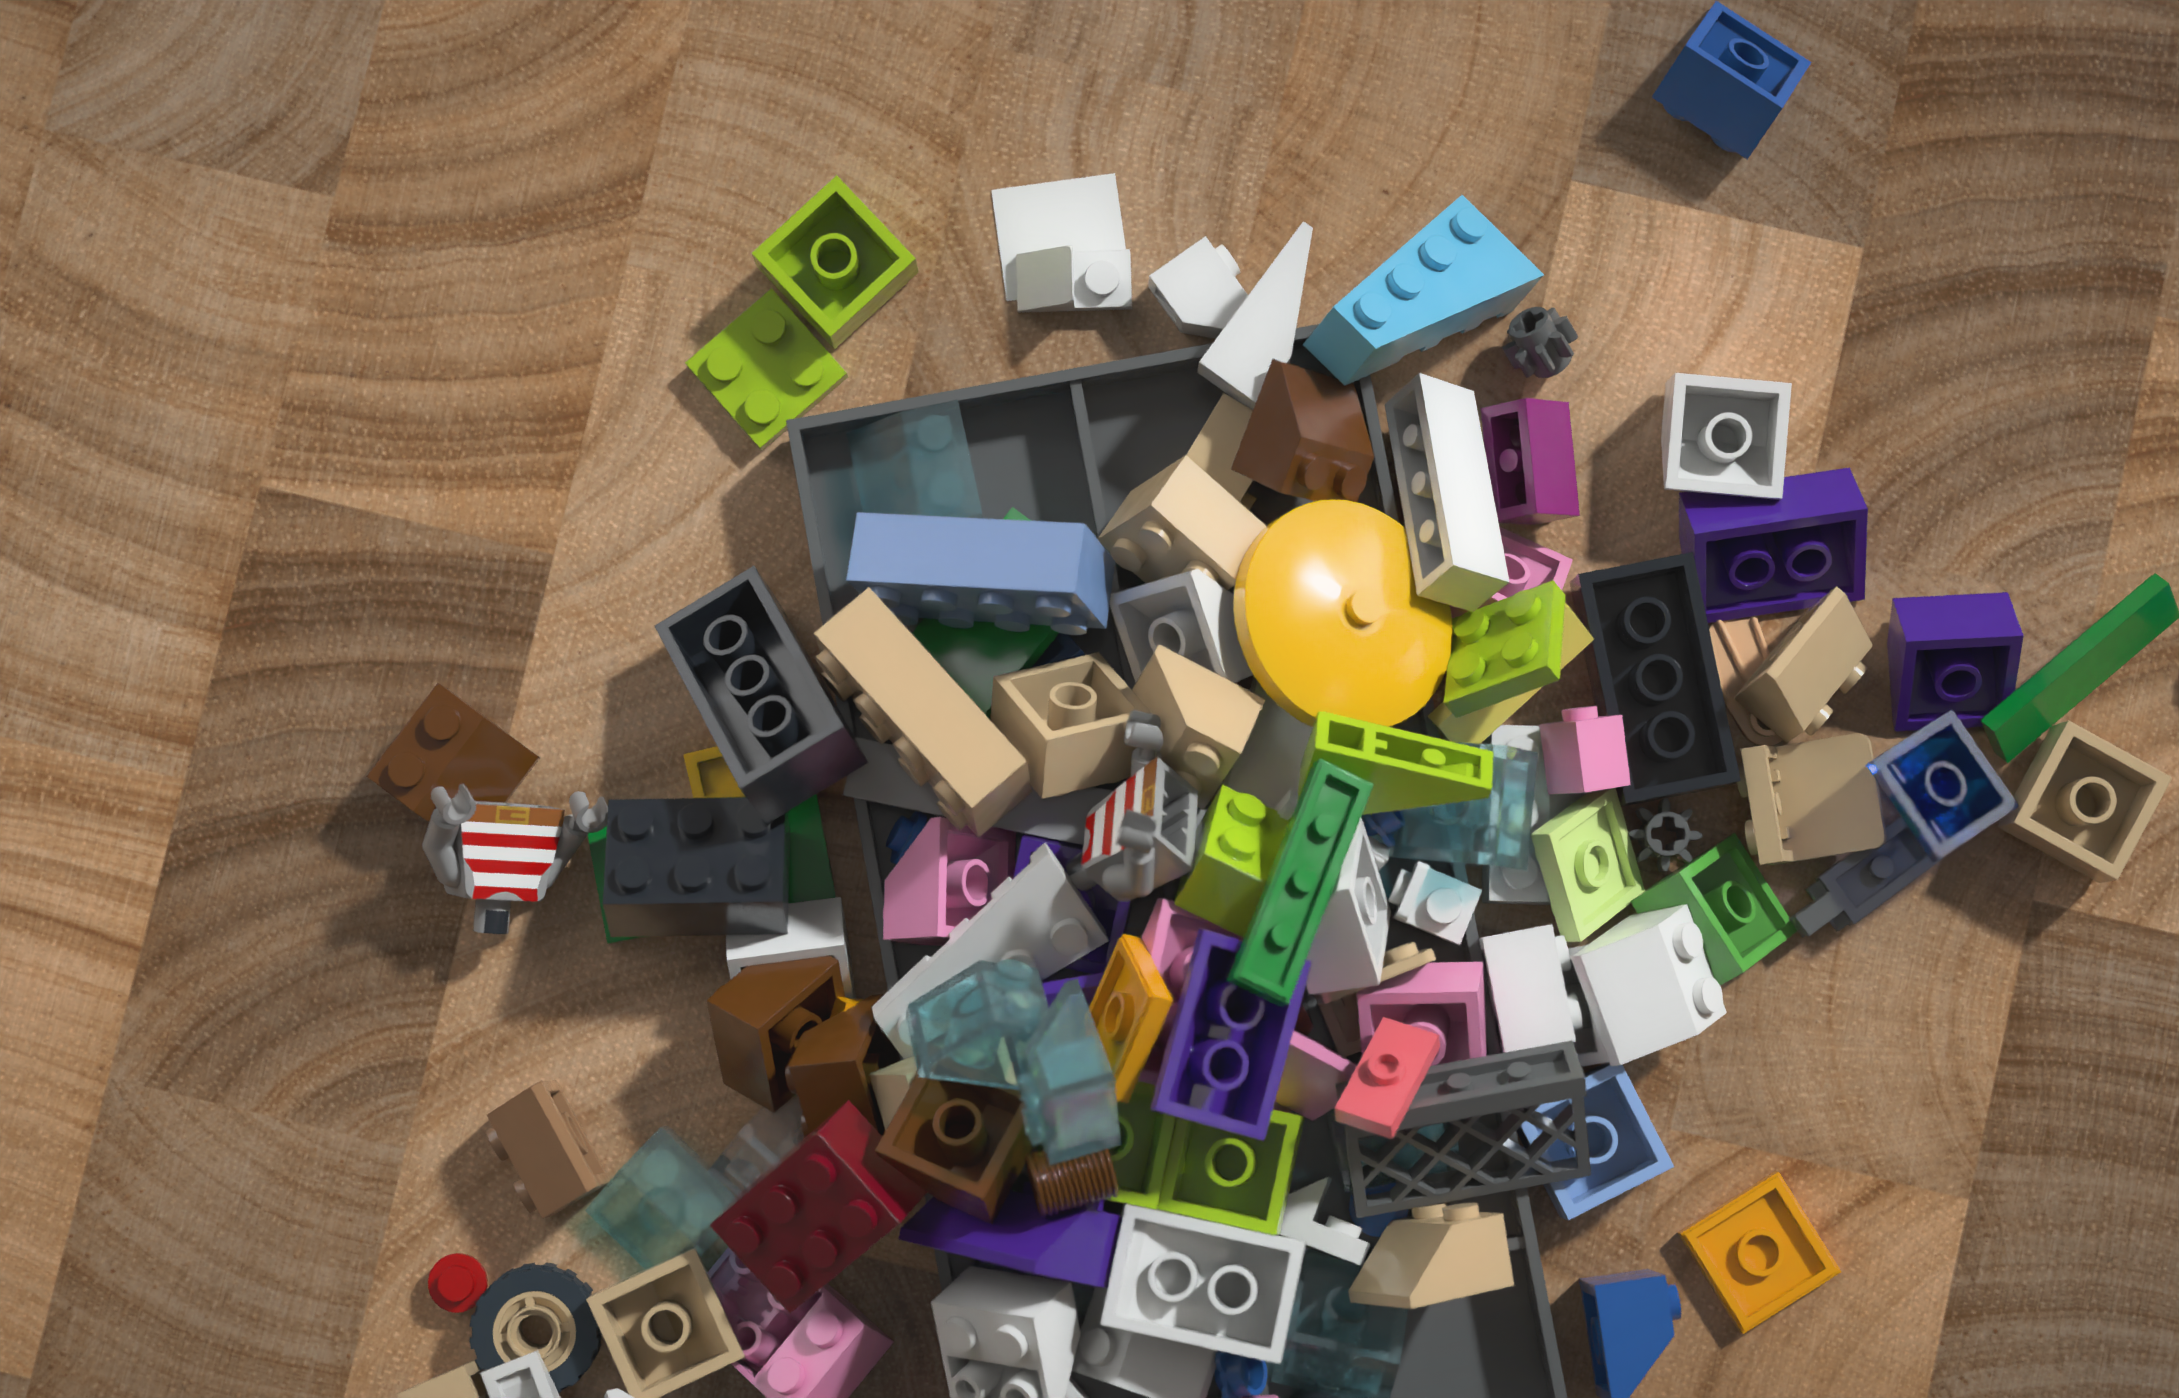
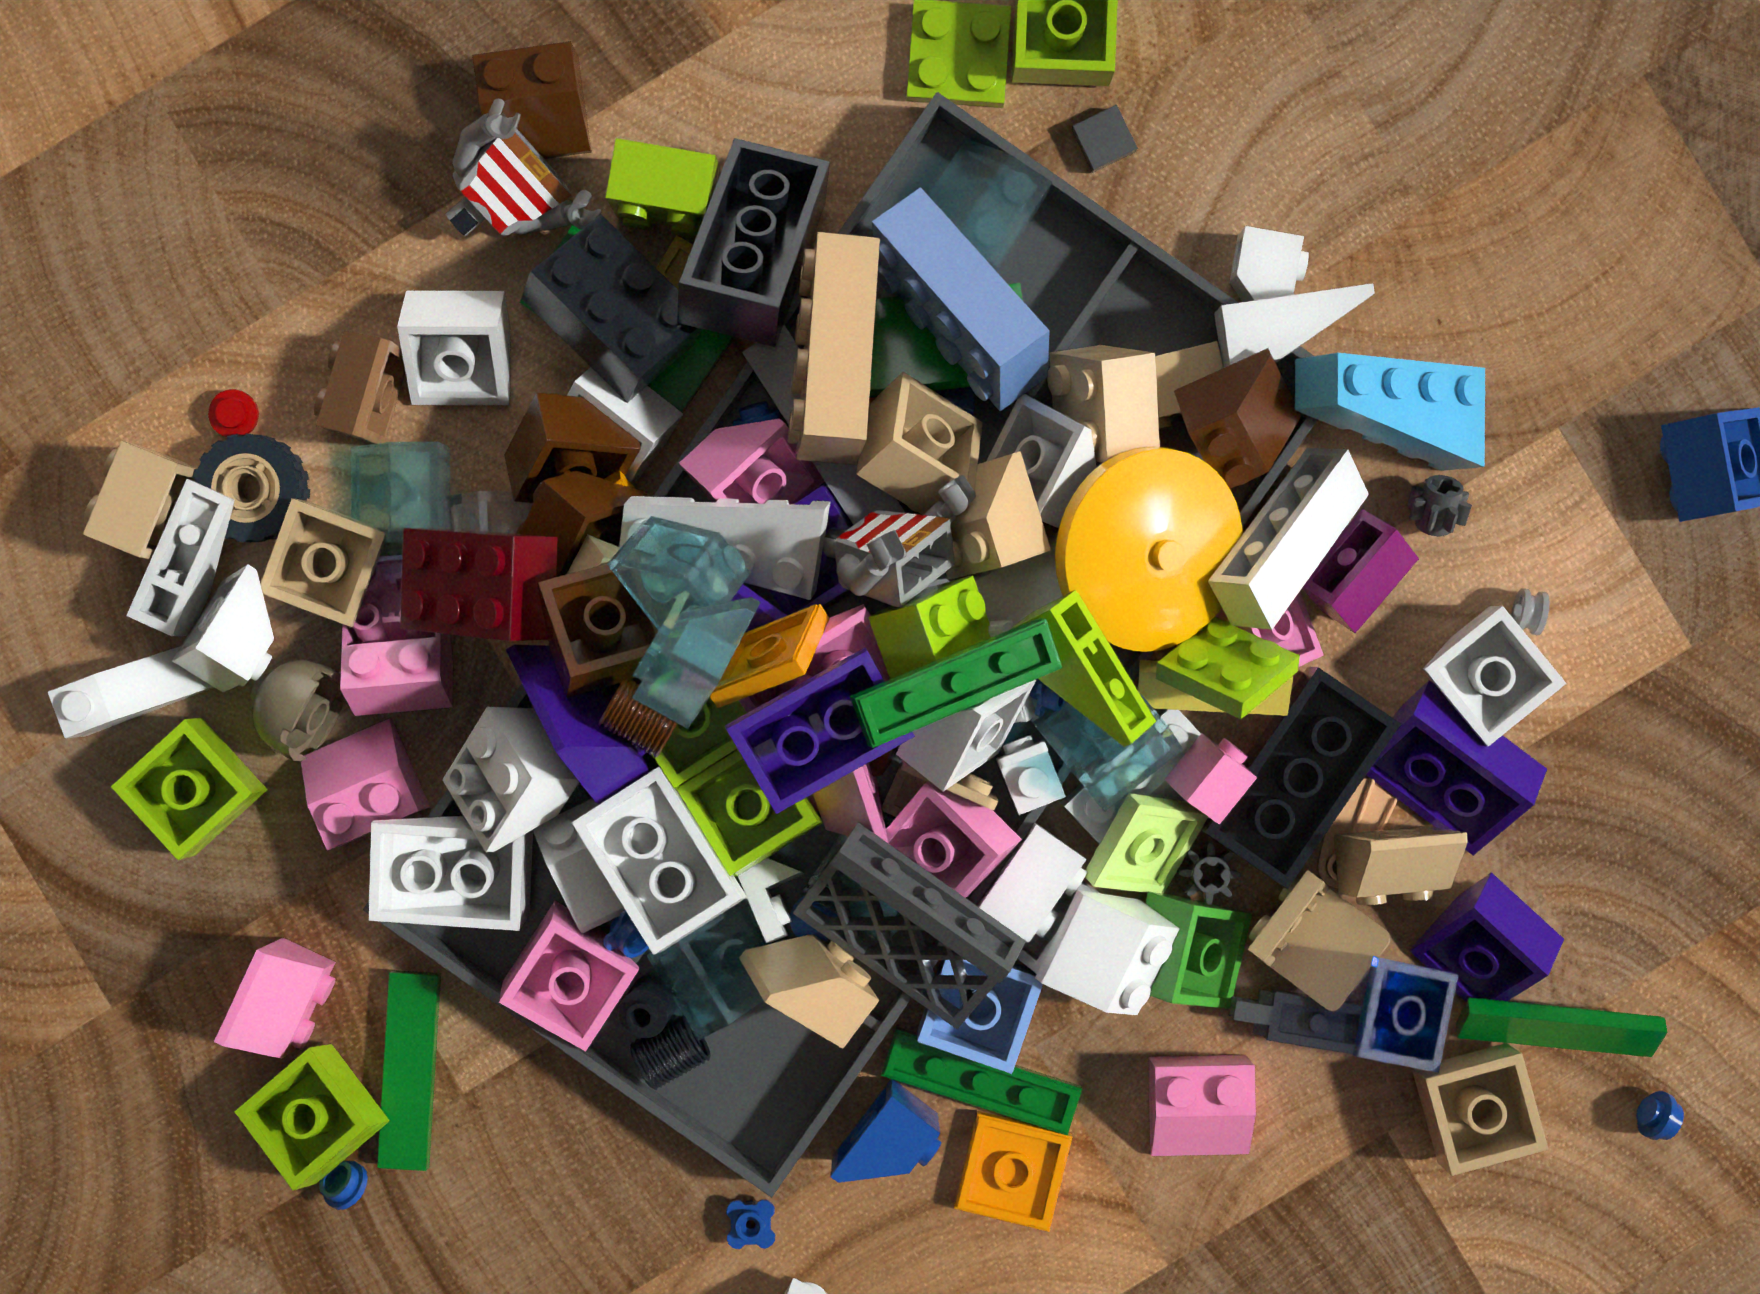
camera: 50 degrees right, 5 degrees up
white sticker [991,173,1126,301] -> none
white slope [1016,245,1132,312] -> none
coral plate [1335,1017,1440,1139] -> none
none -> white slope [397,291,510,405]
none -> lime brick [606,138,721,238]
none -> green tile [881,1026,1082,1136]
none -> dark grey tile [1071,104,1138,173]
none -> bright pink slope [1148,1055,1256,1156]
none -> light grey bush [1511,588,1550,635]

